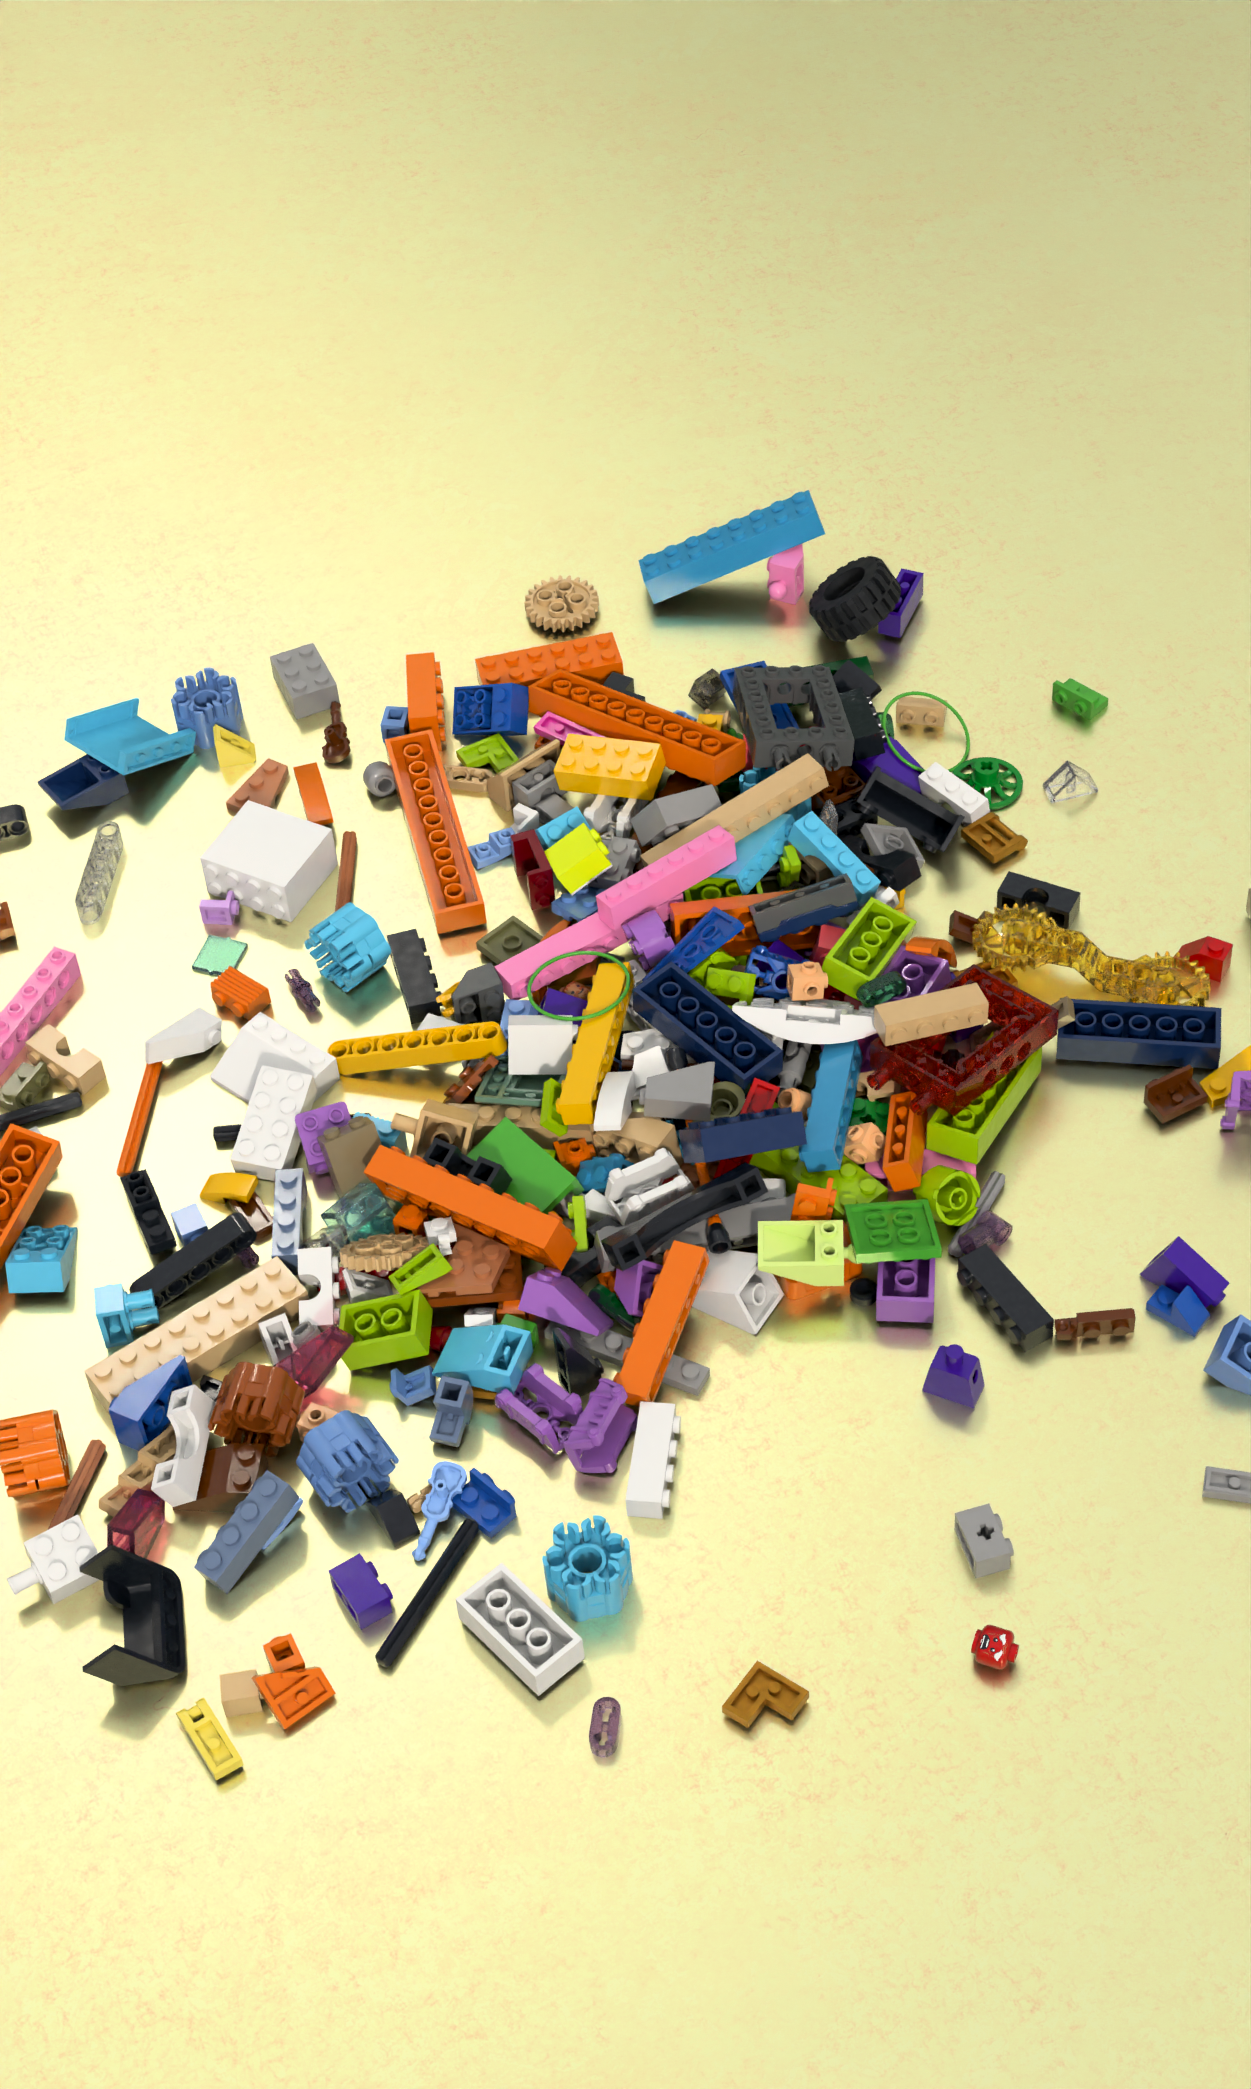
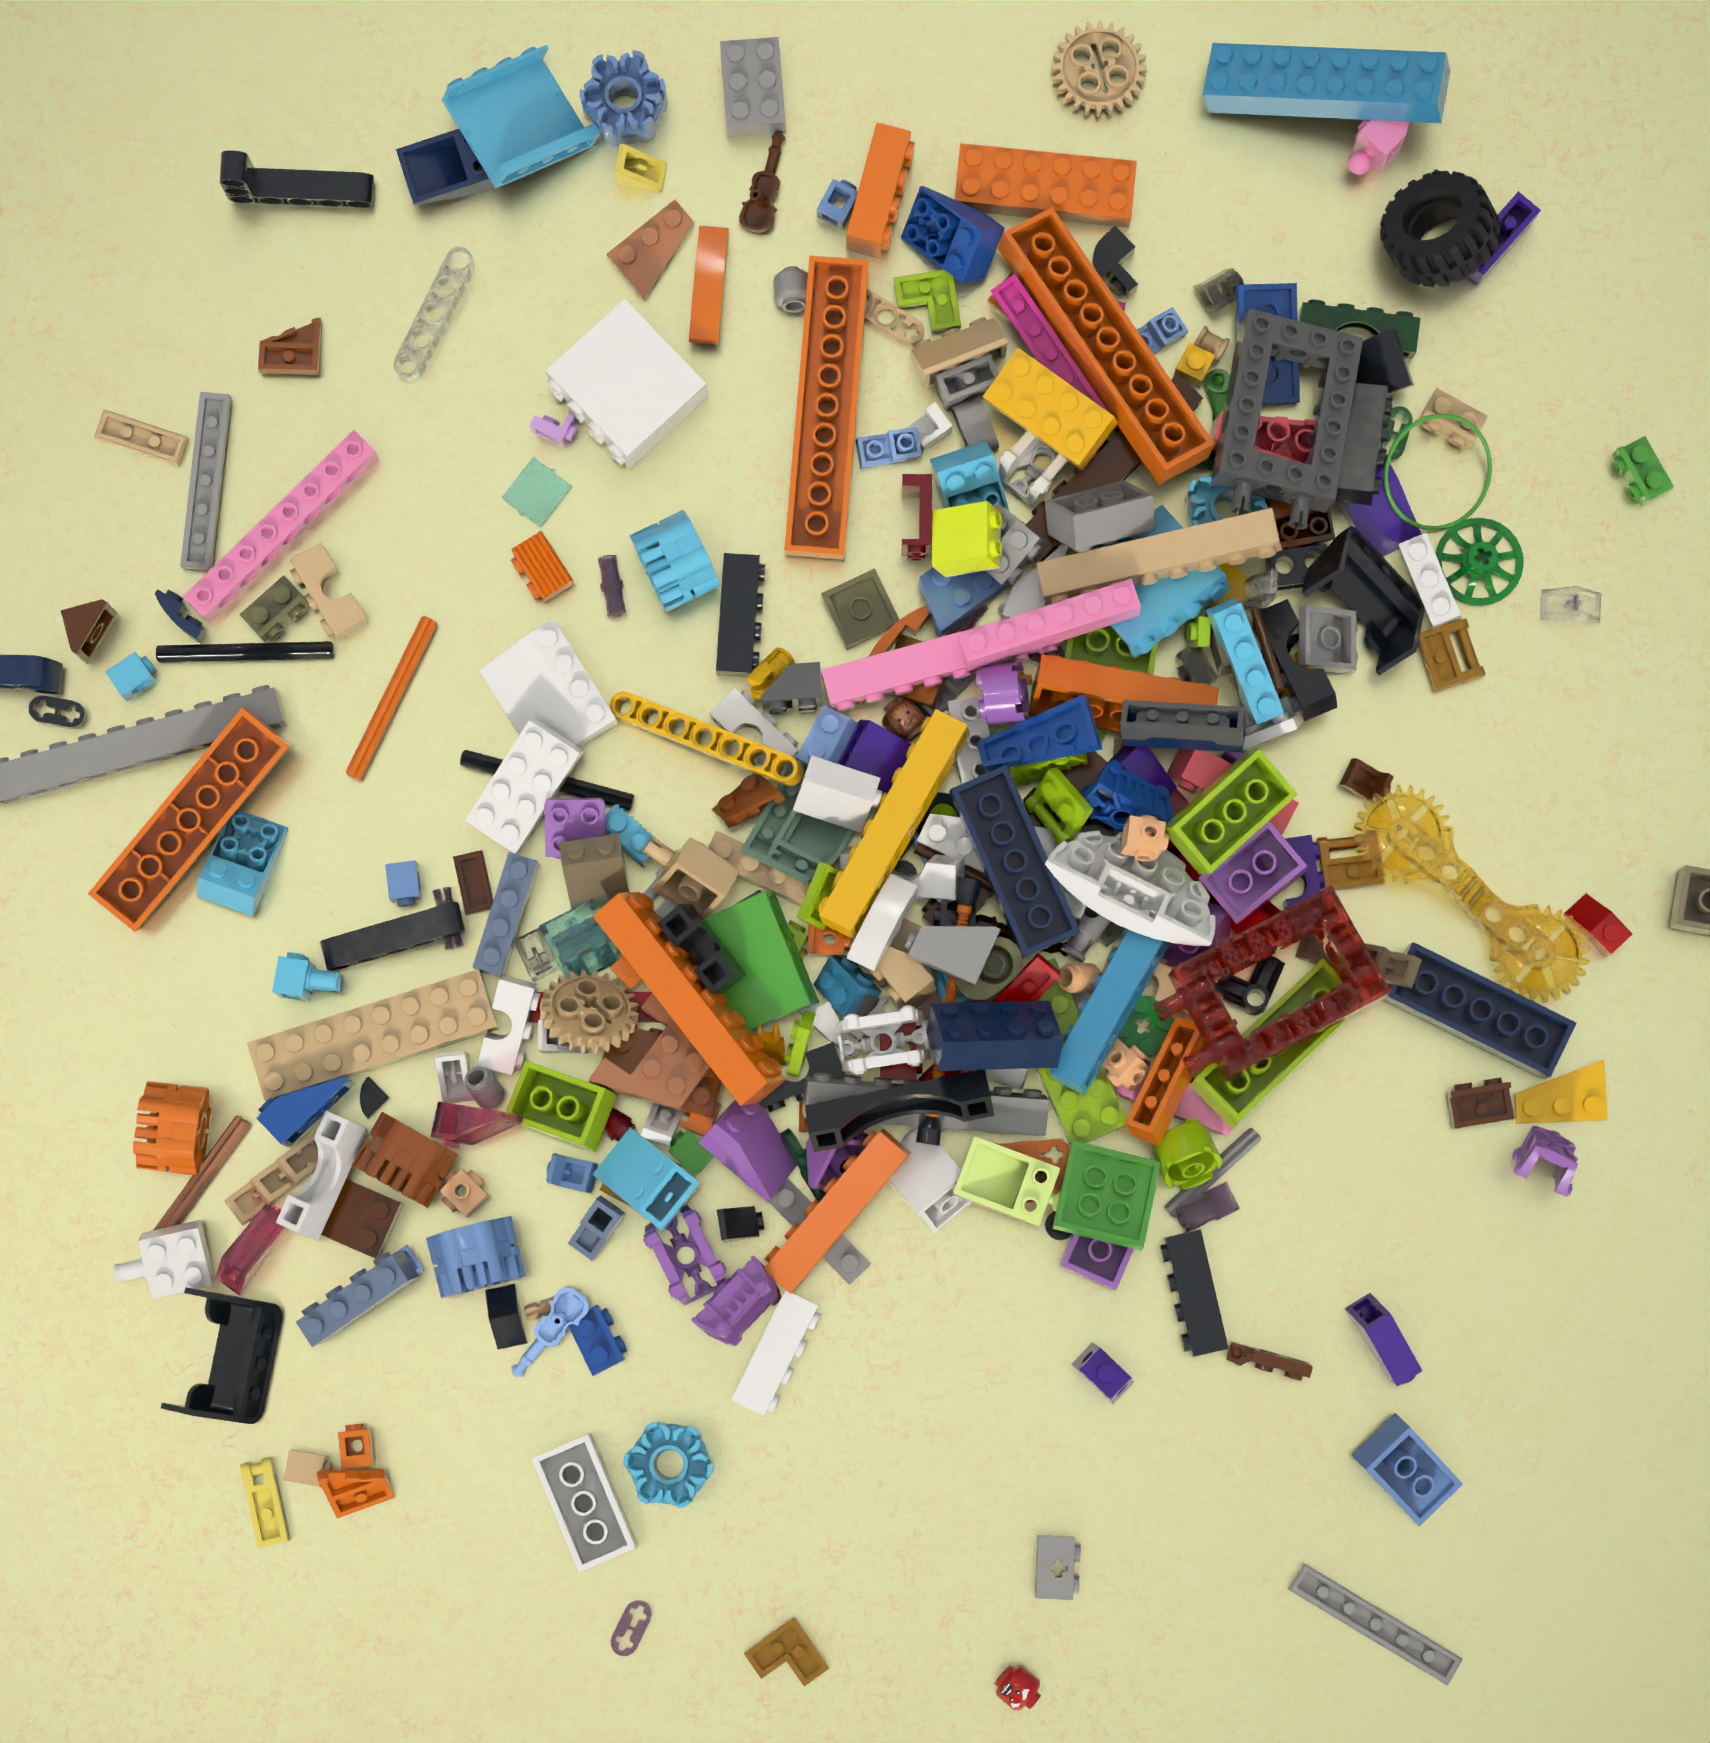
camera: 15 degrees right, 35 degrees up
black slope [120,1169,177,1255] -> none
white slope [145,1007,222,1064] -> none
yellow slope [199,1172,258,1204] -> none
dark purple brick [328,1553,393,1630] -> none
nougat axle [335,831,357,911] -> none
black axle [375,1519,479,1667] -> none
lime slope [388,1243,453,1295] -> none
white plate [424,1217,457,1256] -> none
bright green piece [527,951,630,1021] -> none
orange bracket [790,1177,837,1221] -> none
clear green beam [856,971,907,1008] -> none
tan brick [874,983,989,1046] -> none
orange slope [905,936,957,968] -> none
black arch [997,871,1081,931] -> none
blue slope [1146,1285,1210,1337] -> none

